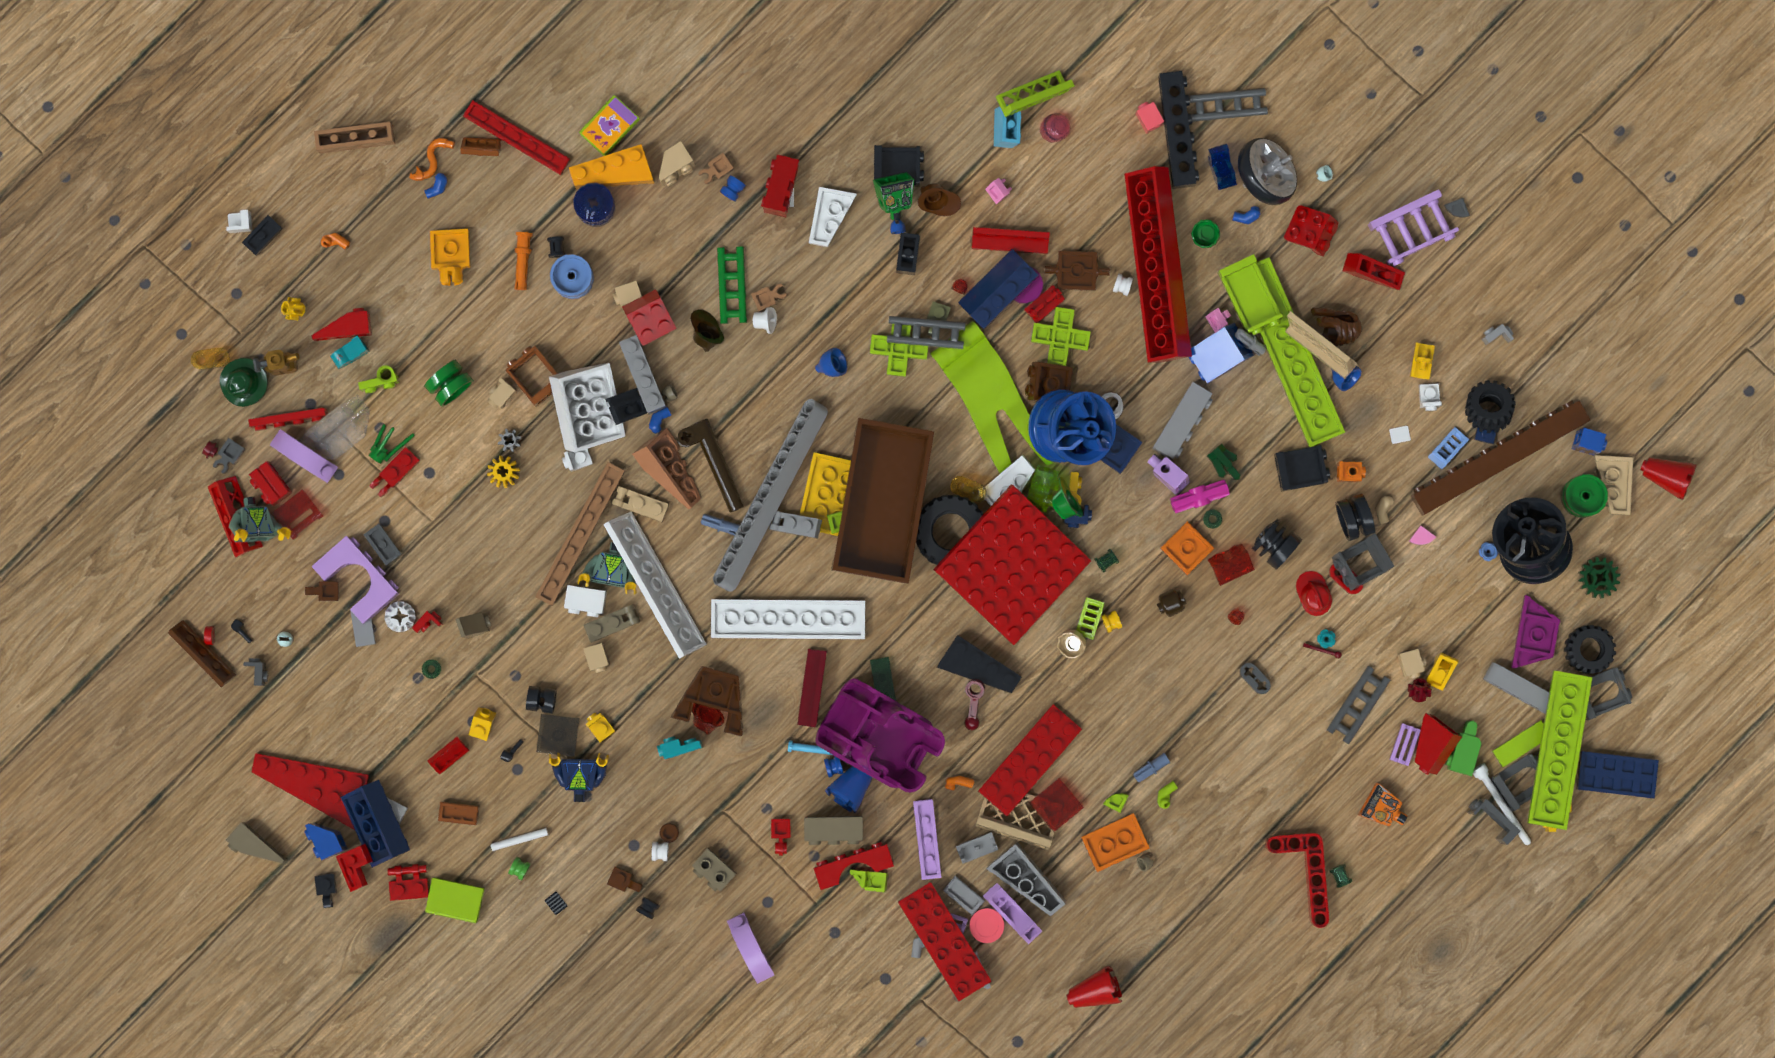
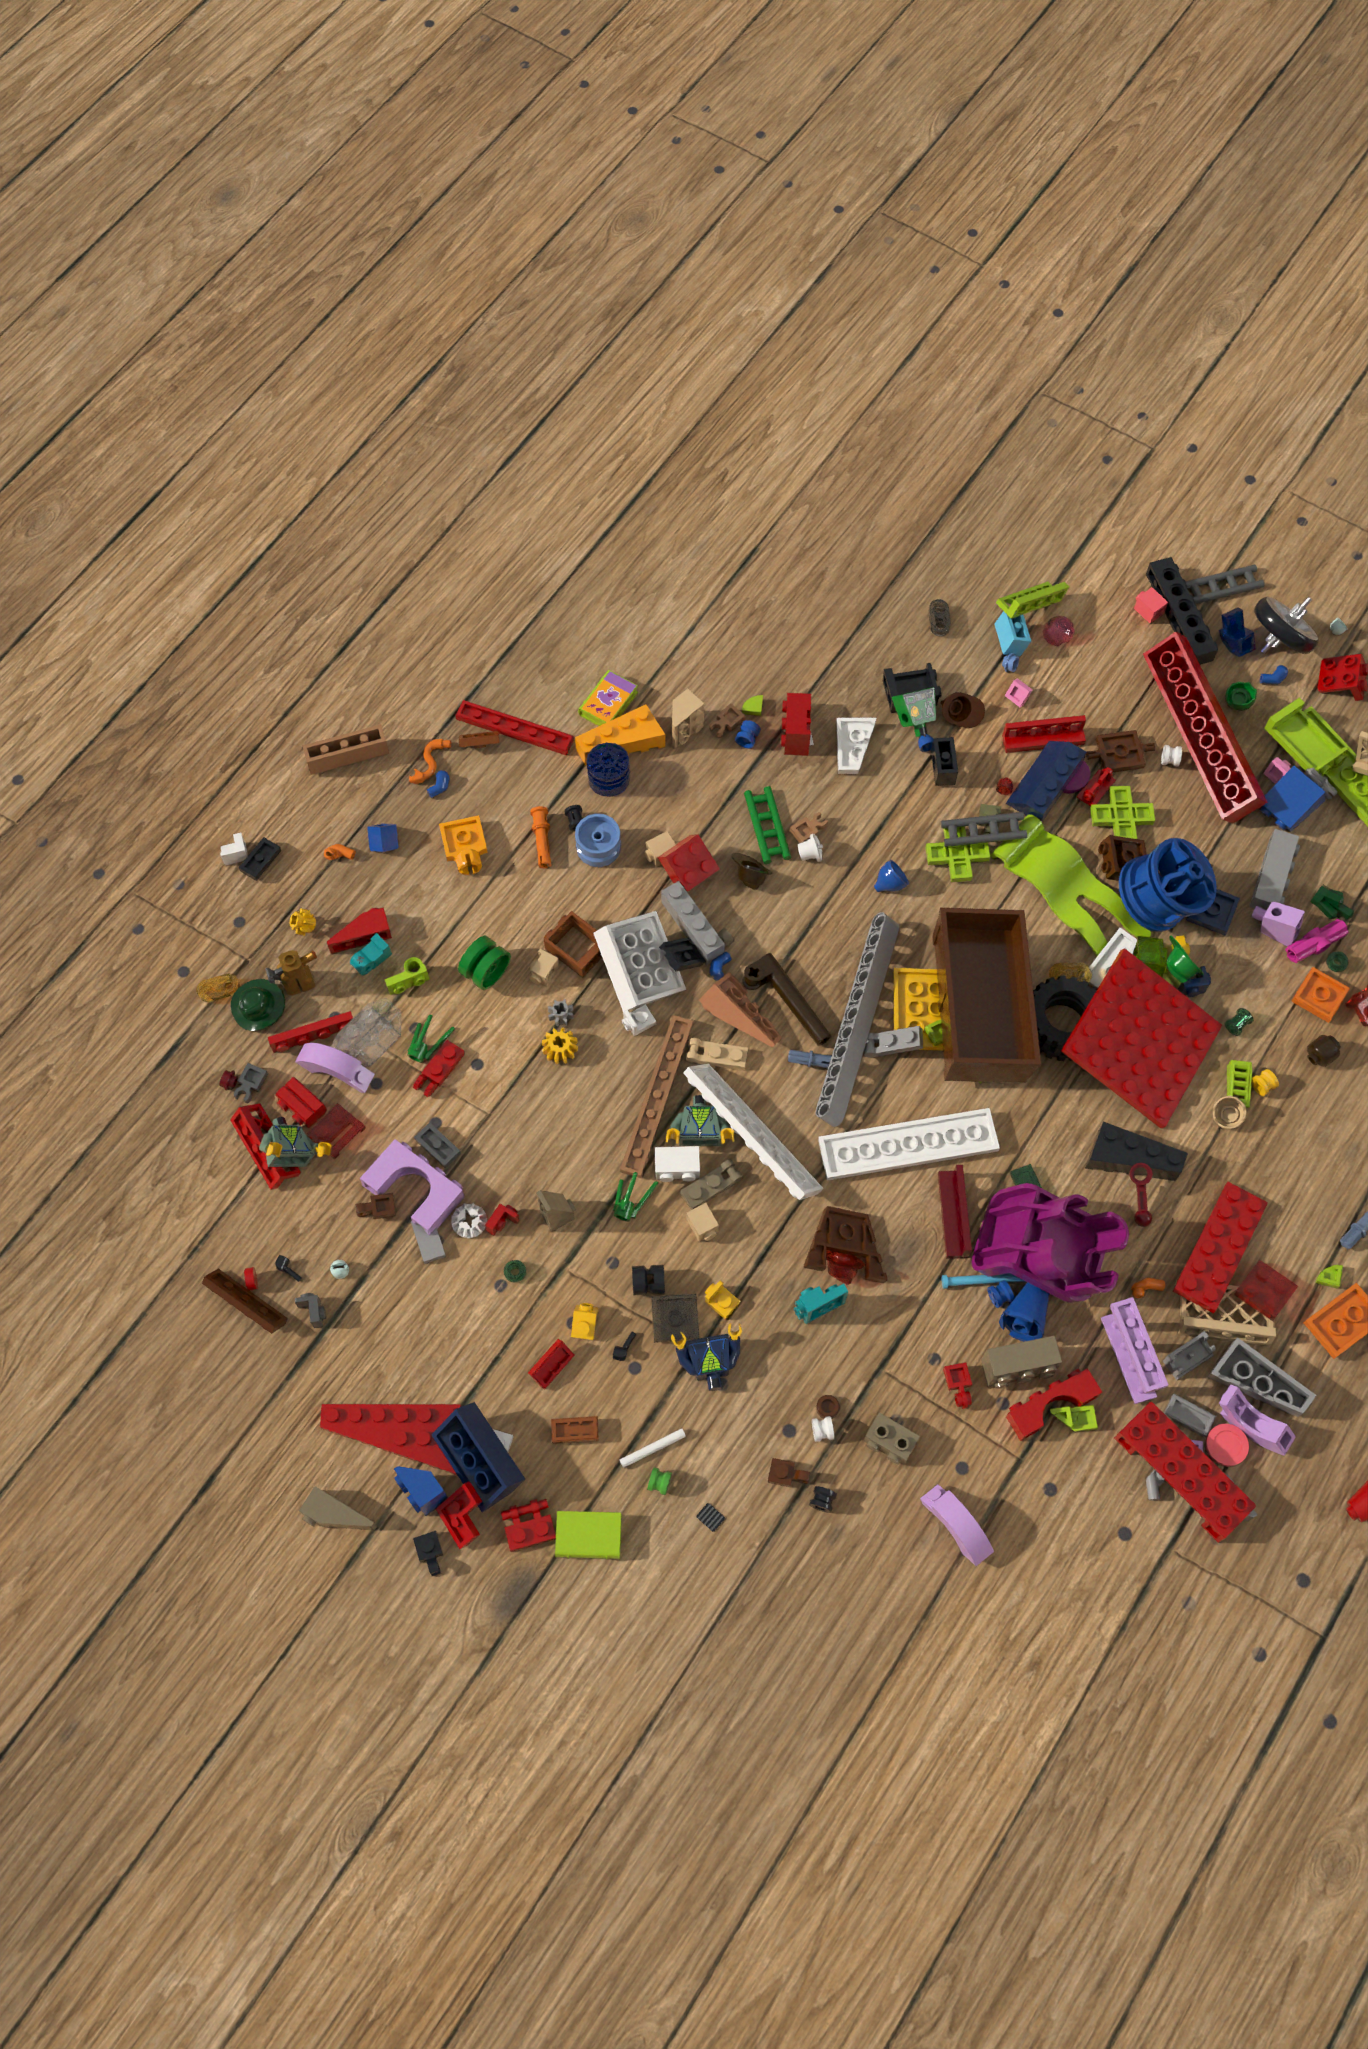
camera: 10 degrees left, 20 degrees down
none -> blue panel [367,823,399,852]
none -> green plant [613,1172,658,1222]
none -> lime tile [742,695,763,716]
none -> clear smoke plate [929,599,951,636]
none -> medium blue plate [1002,653,1019,672]

